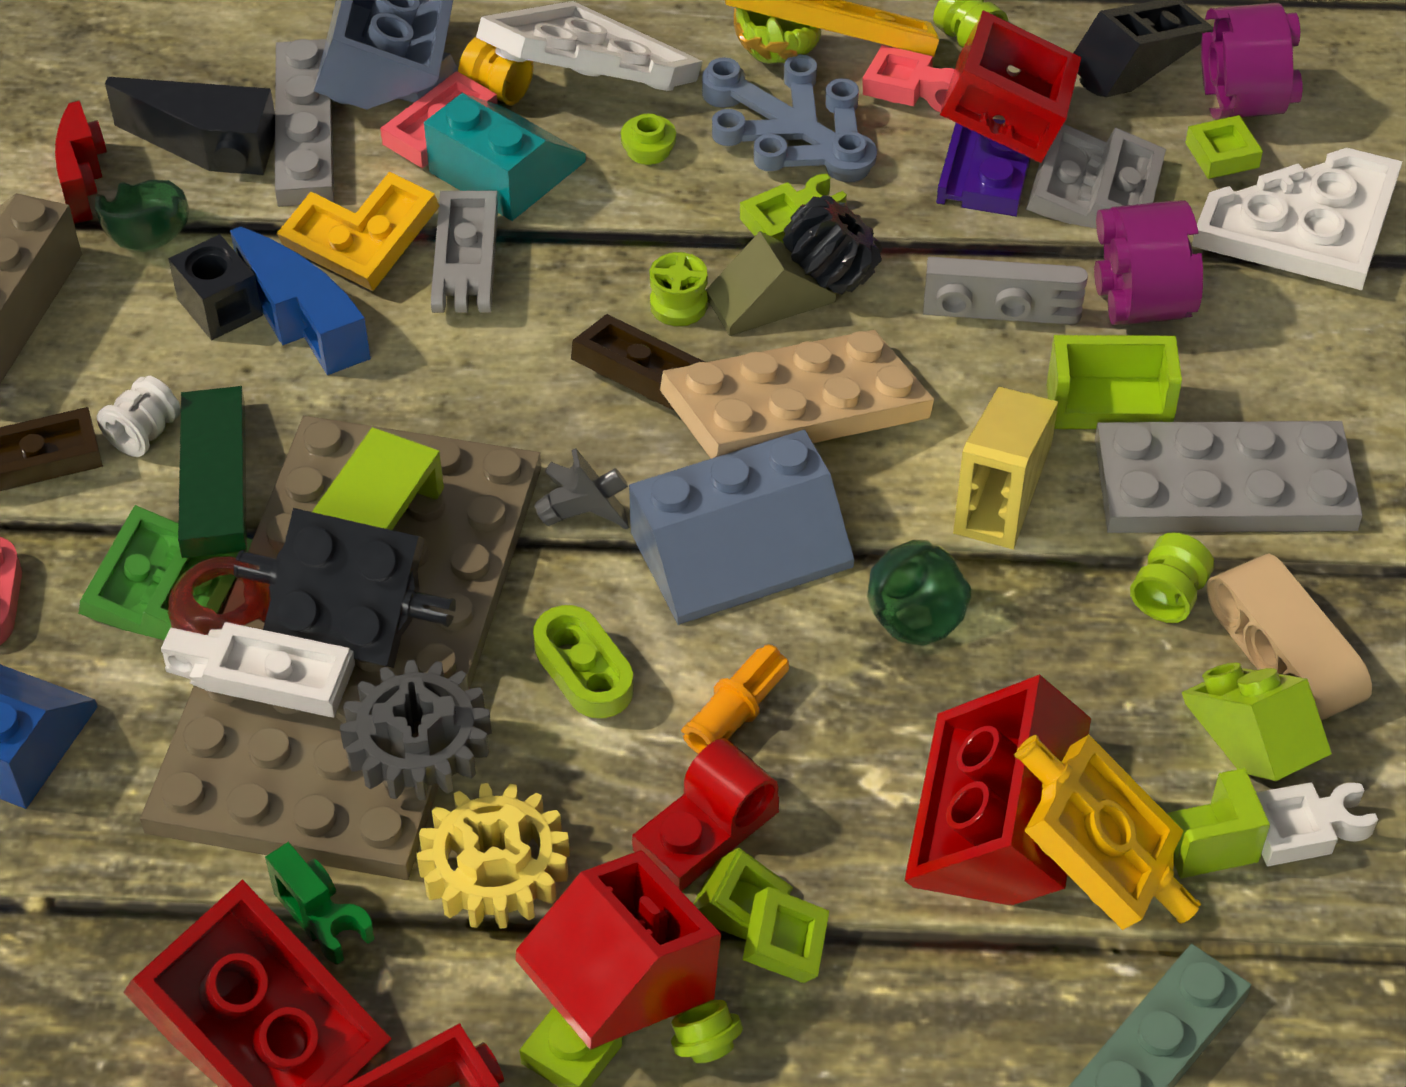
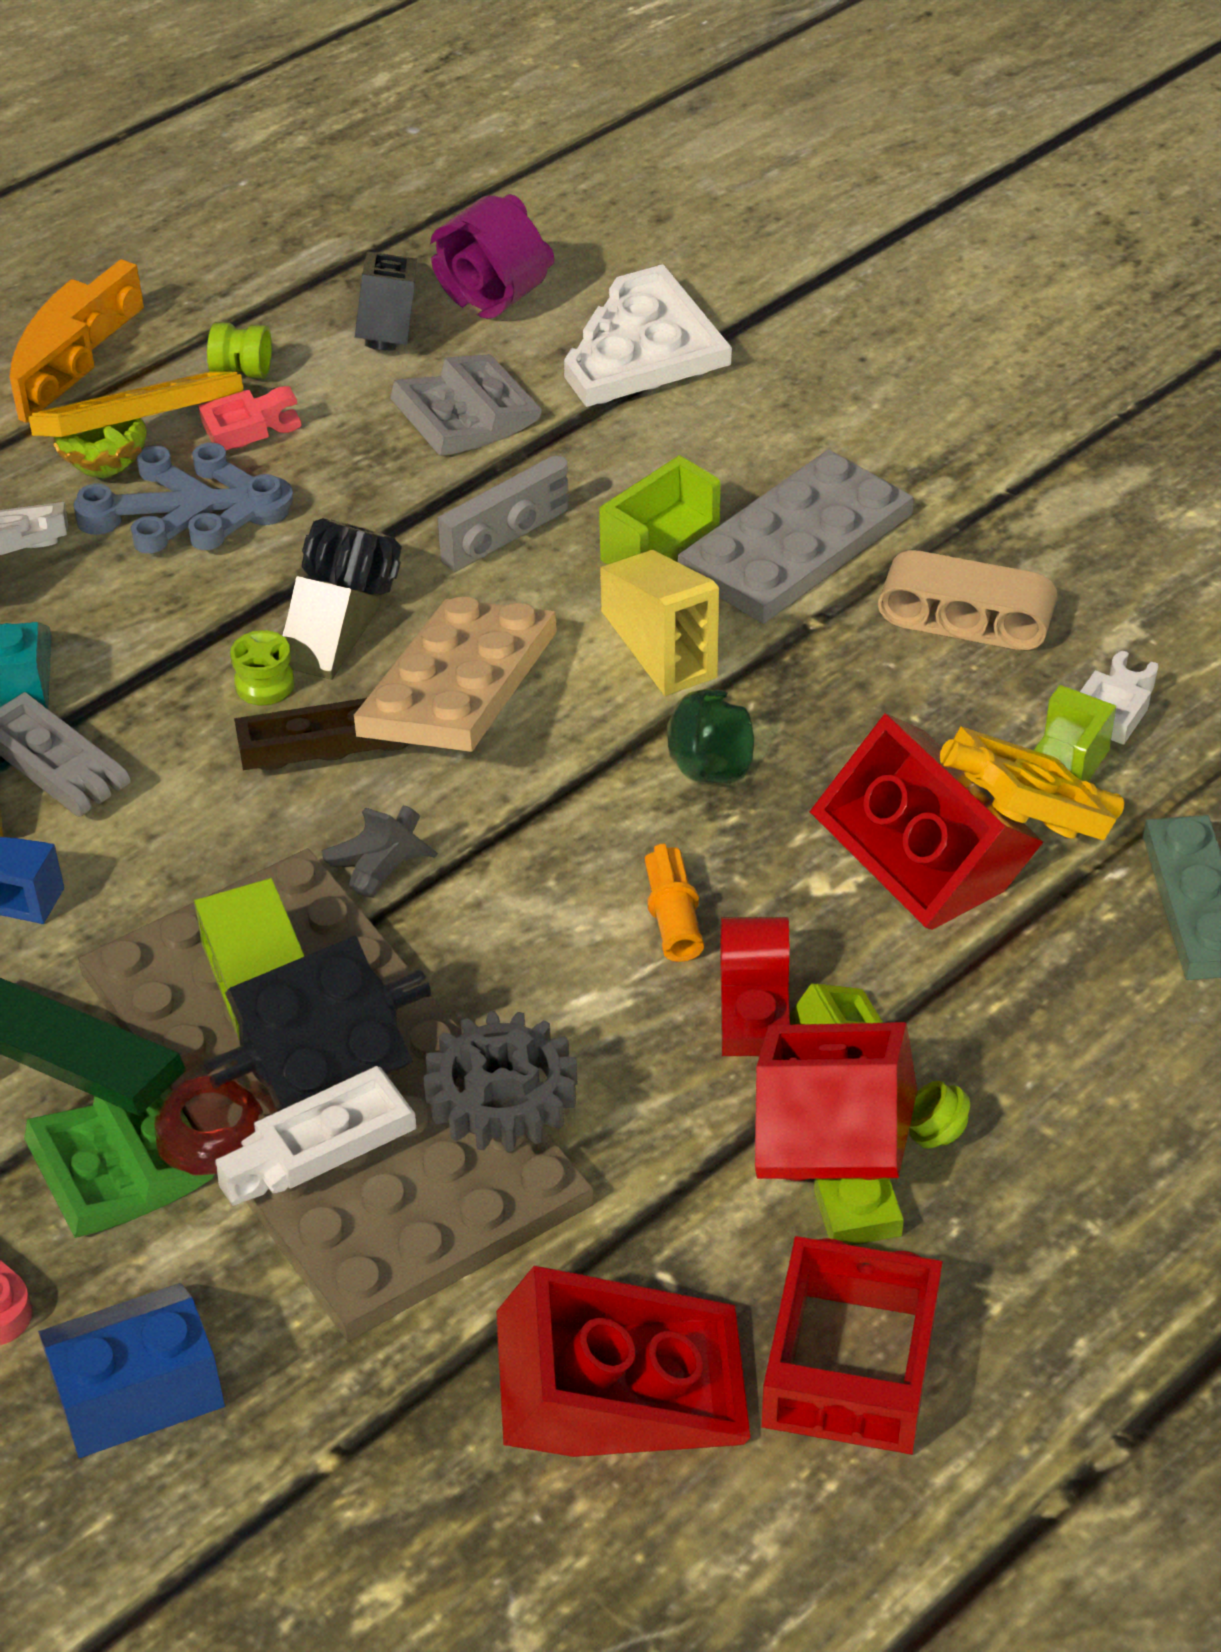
camera: 45 degrees left, 5 degrees down
green plate [265,842,375,965] -> none
light yellow gear [417,783,570,929] -> none
lime plate [533,605,634,718] -> none
lime plate [621,113,676,165] -> none
sand blue slope [629,429,854,625] -> none
lime plate [740,174,847,243] -> none
lime plate [742,887,829,983] -> none
dark purple plate [936,119,1031,217] -> none
red window [940,10,1082,163] -> none
magenta brick [1094,200,1203,325] -> none
lime wheel [1130,533,1214,623] -> none
lime slope [1181,662,1332,781] -> none
lime plate [1185,115,1263,179] -> none

